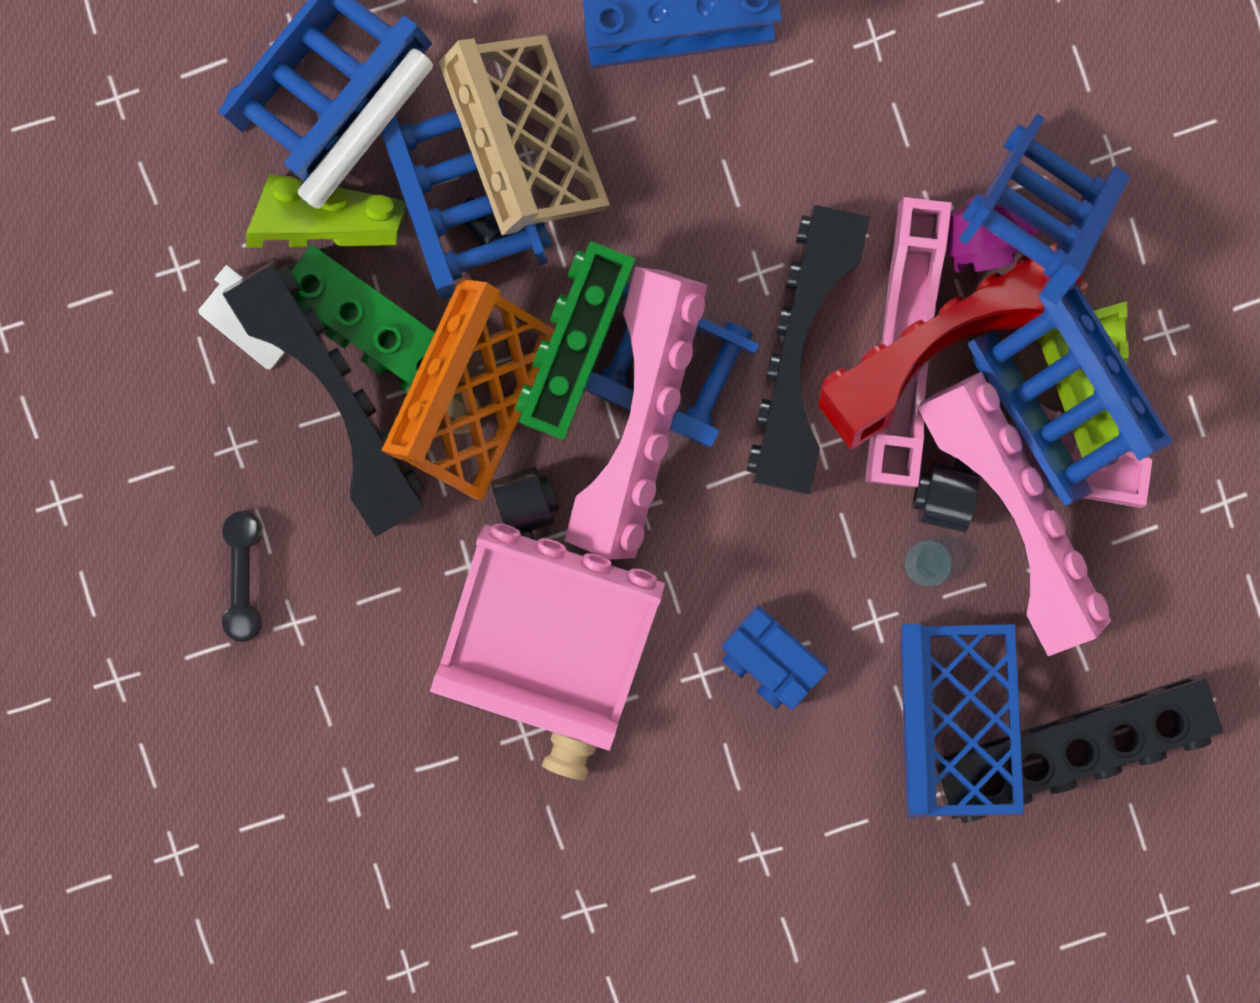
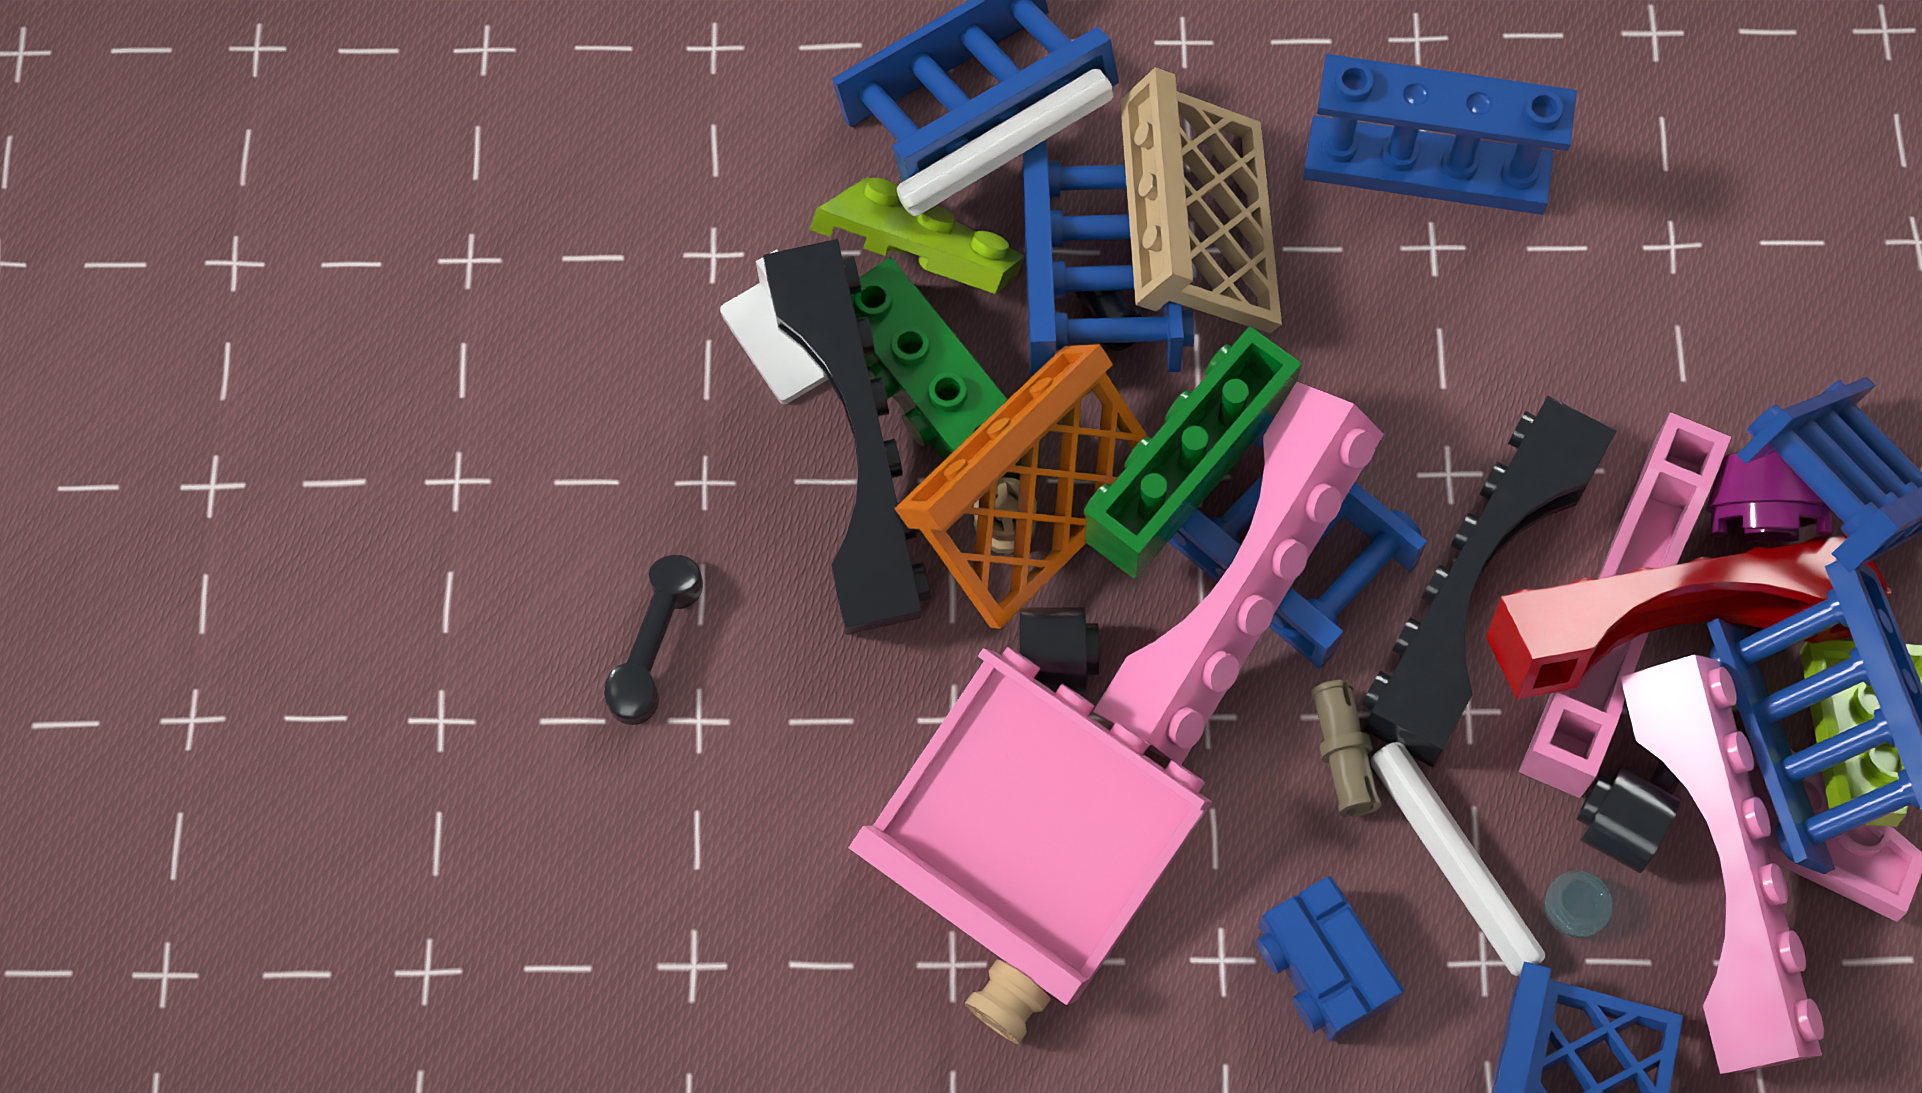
camera: 15 degrees right, 20 degrees down
none -> dark tan pin [1311,680,1382,817]
none -> white axle [1370,742,1545,976]

